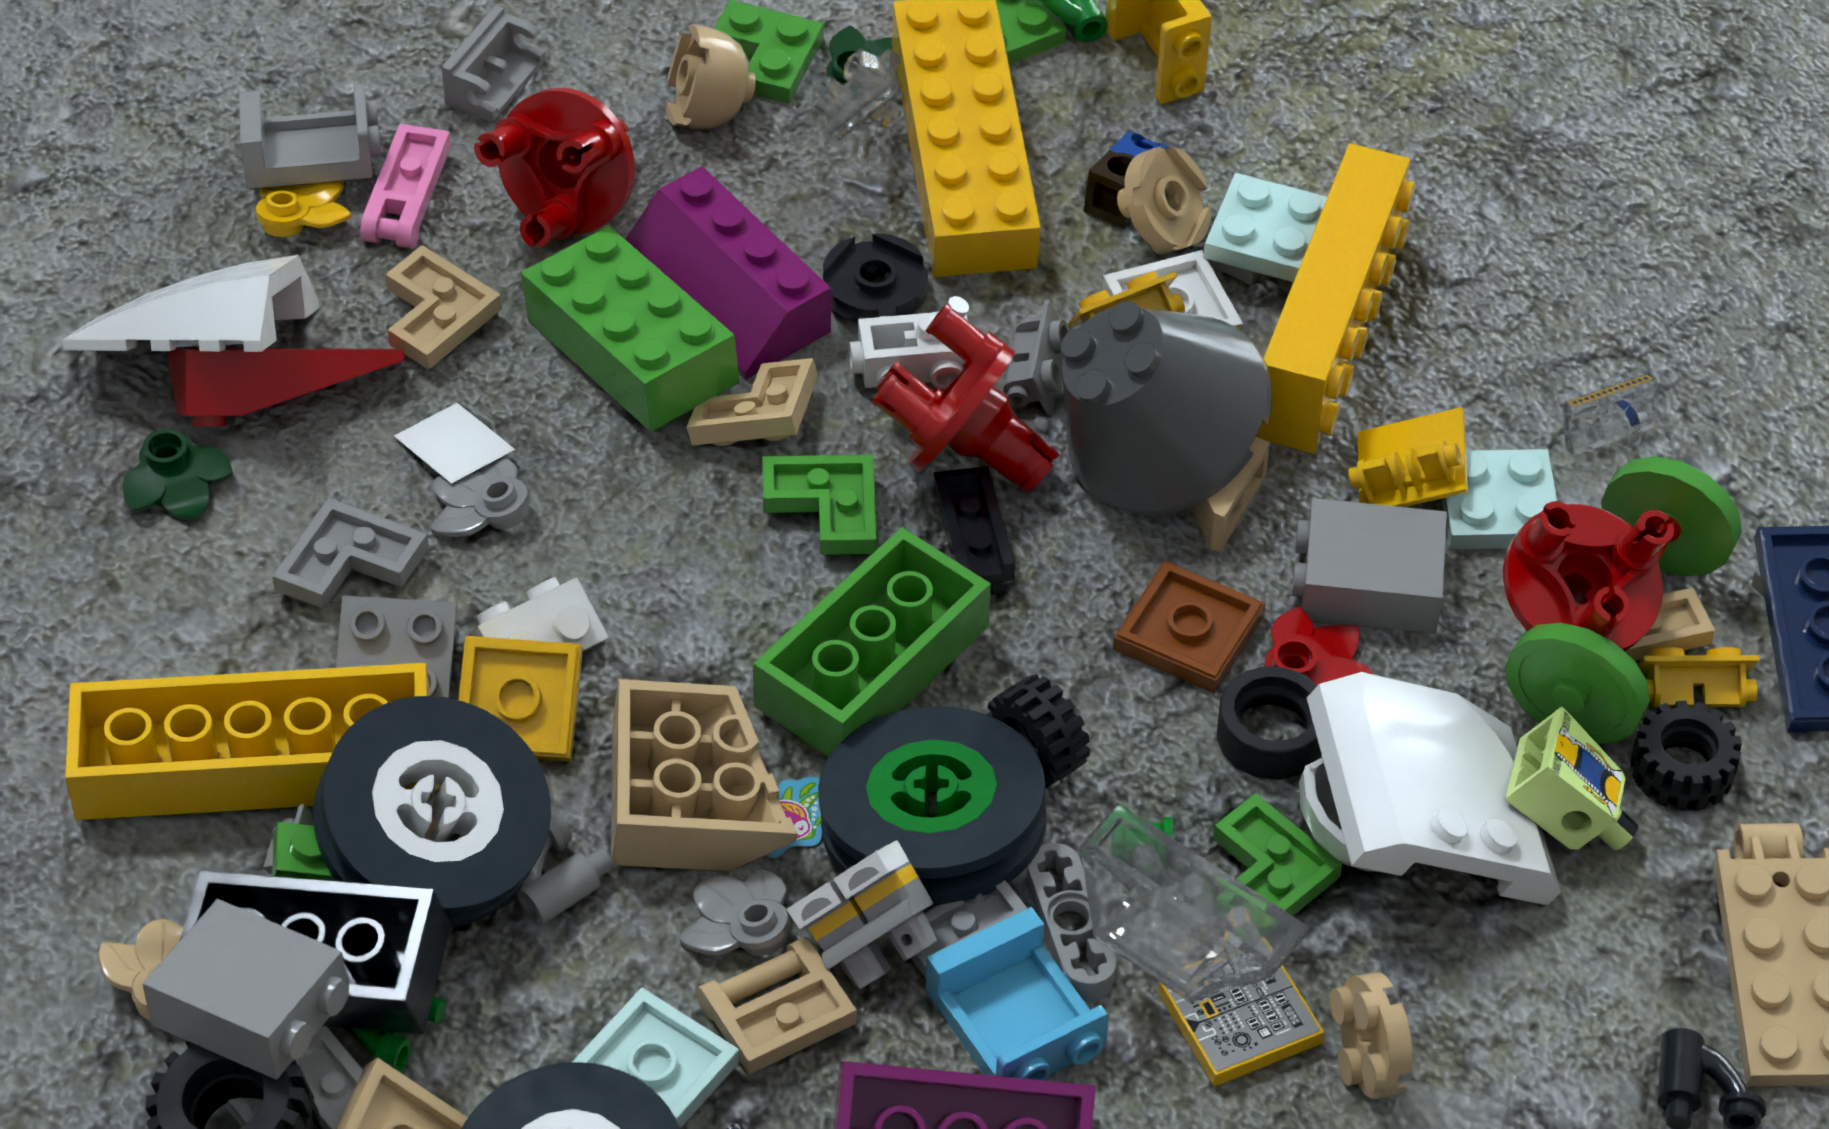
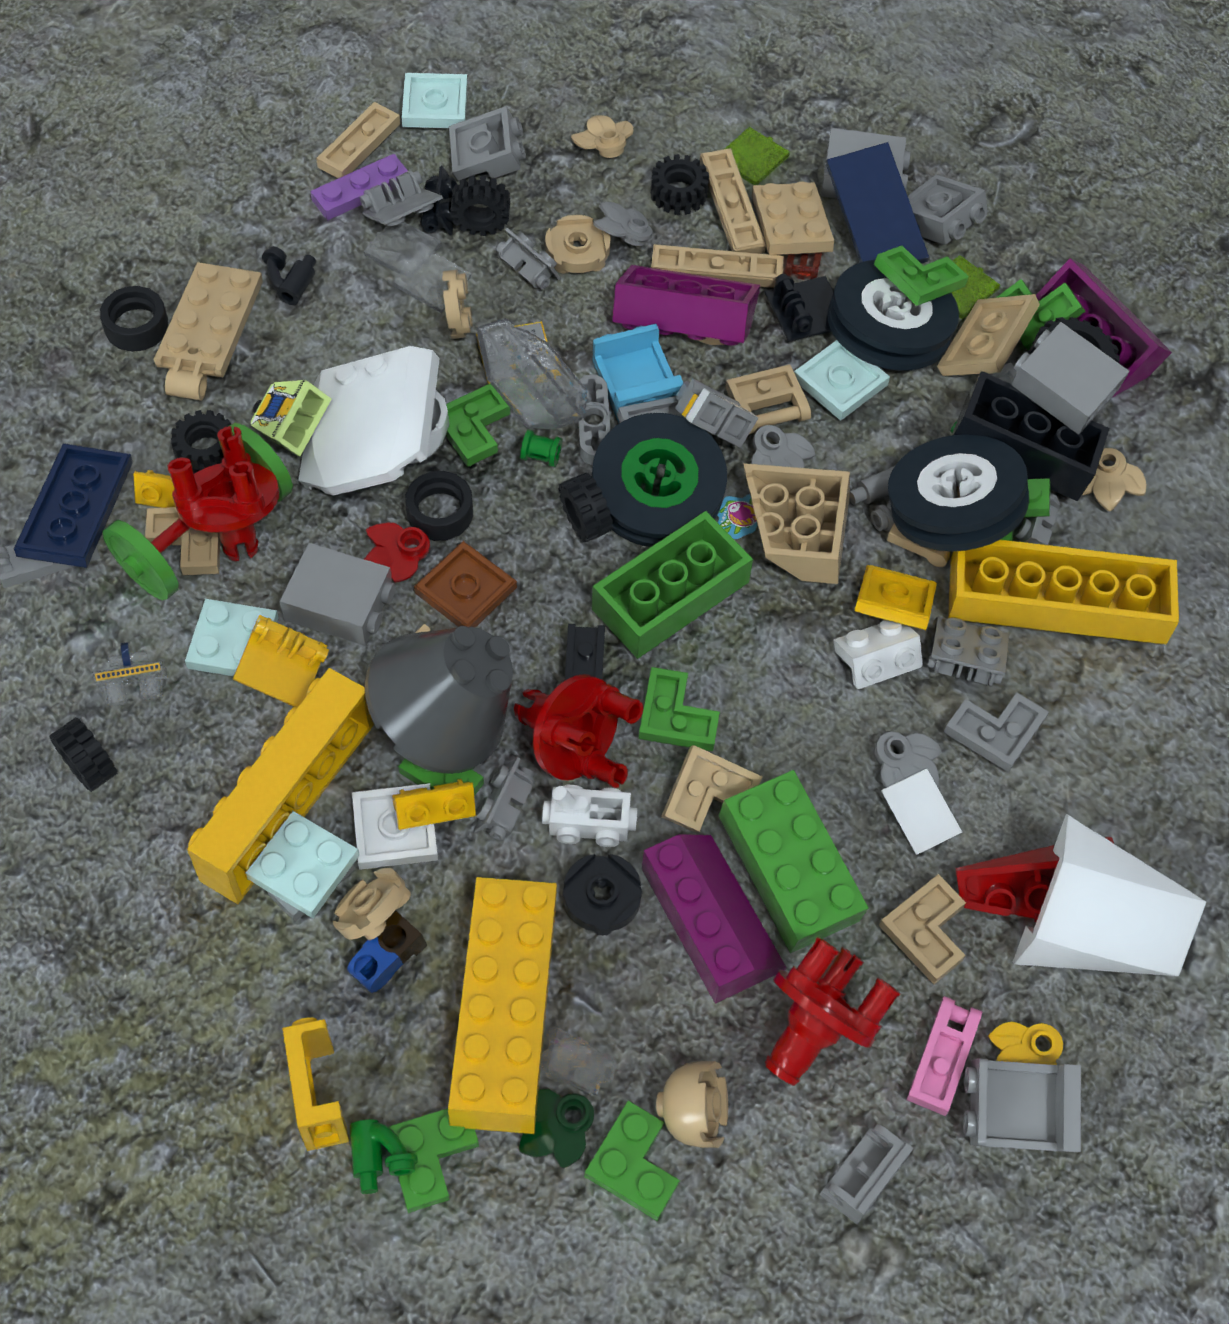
camera: 170 degrees left, 10 degrees up
dark green plate [123,428,233,520] -> none
none -> black tyre [49,717,118,792]

